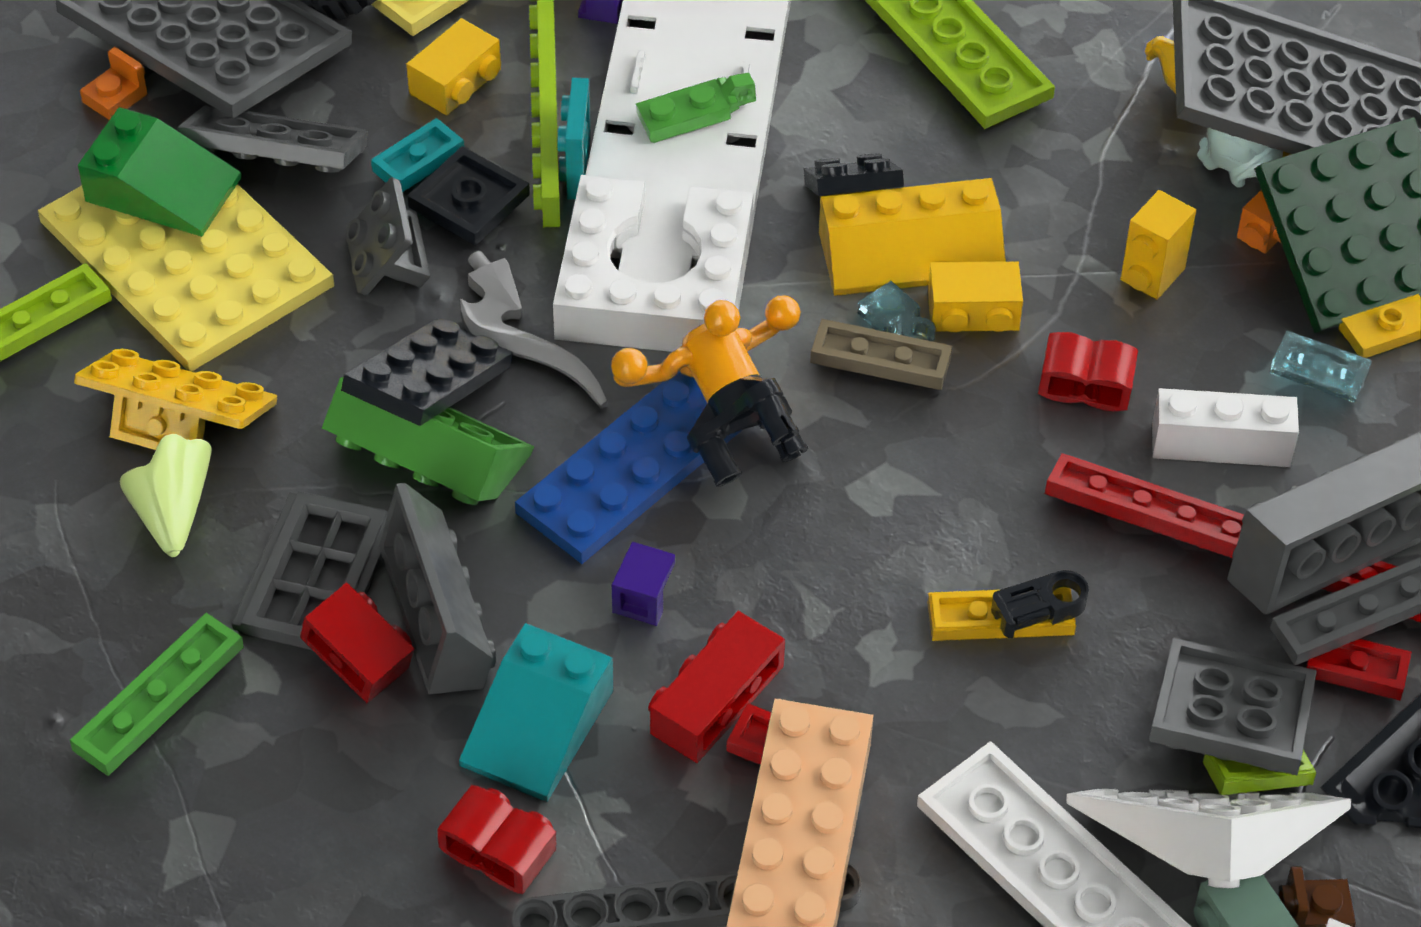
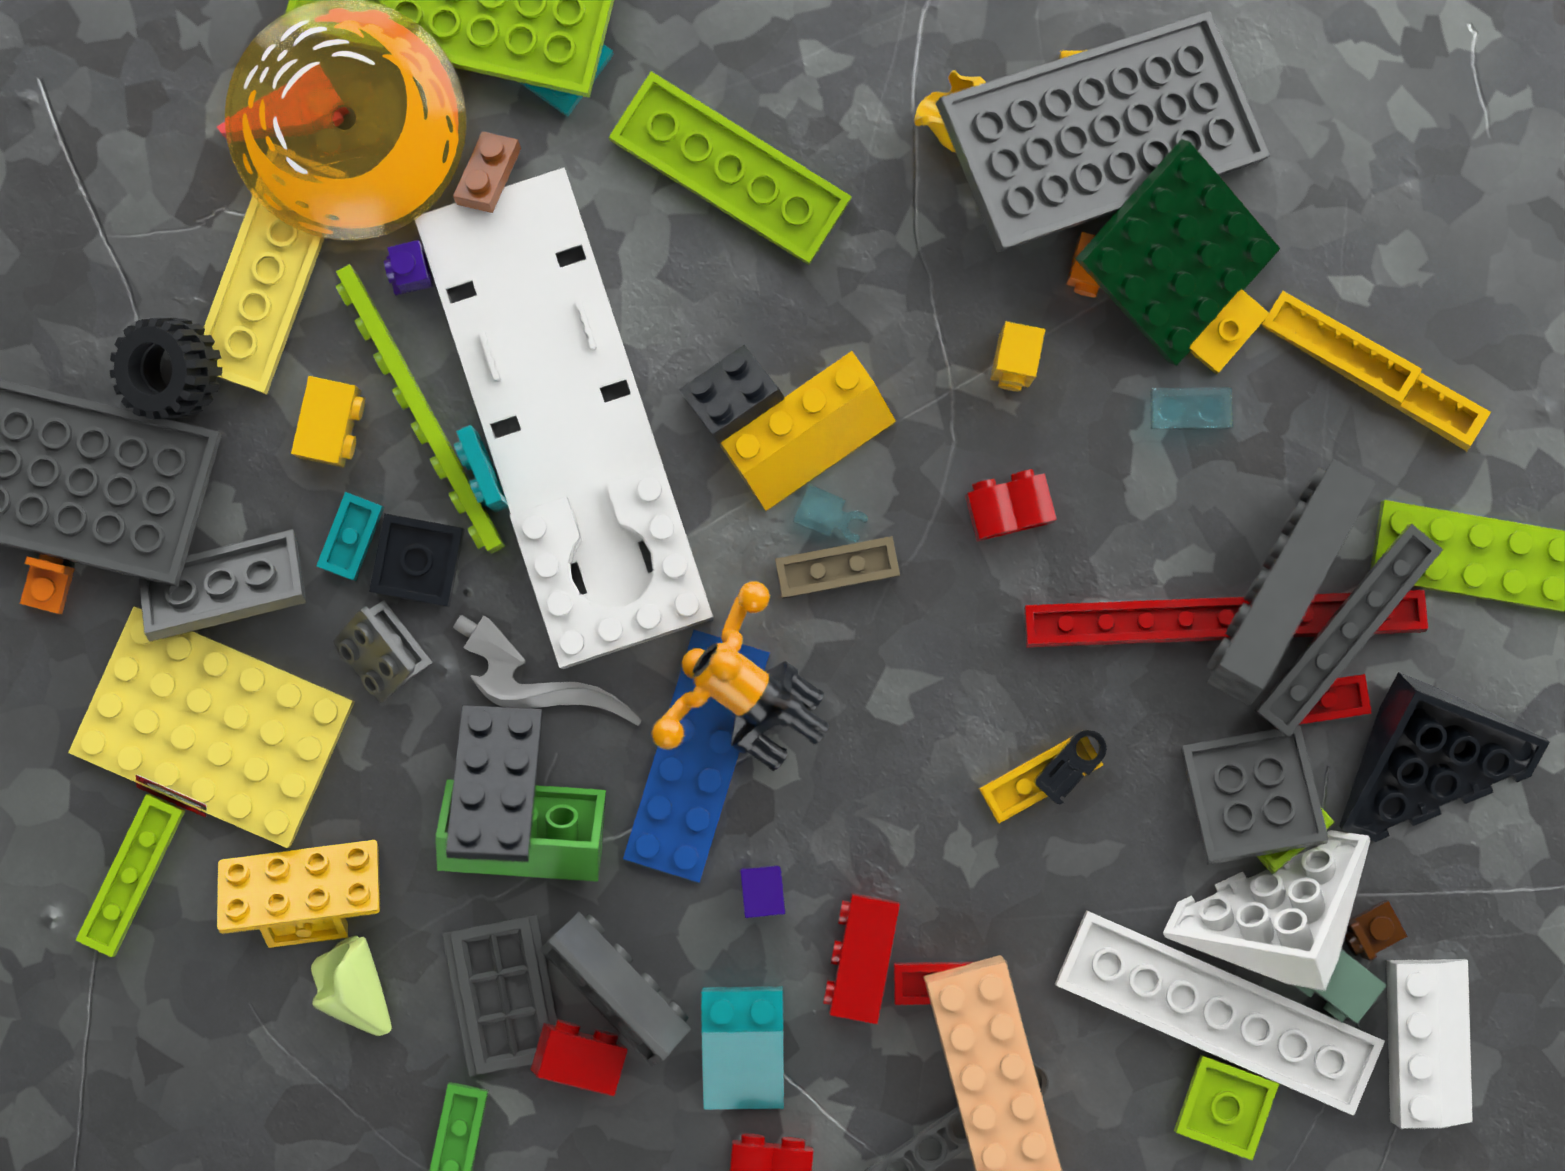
camera: 25 degrees left, 35 degrees up
green slope [78,107,241,237] -> none
bright green hinge [636,72,756,143] -> none
yellow brick [928,261,1023,332] -> none
white brick [1152,388,1299,467] -> none
none -> sticker [136,775,207,817]

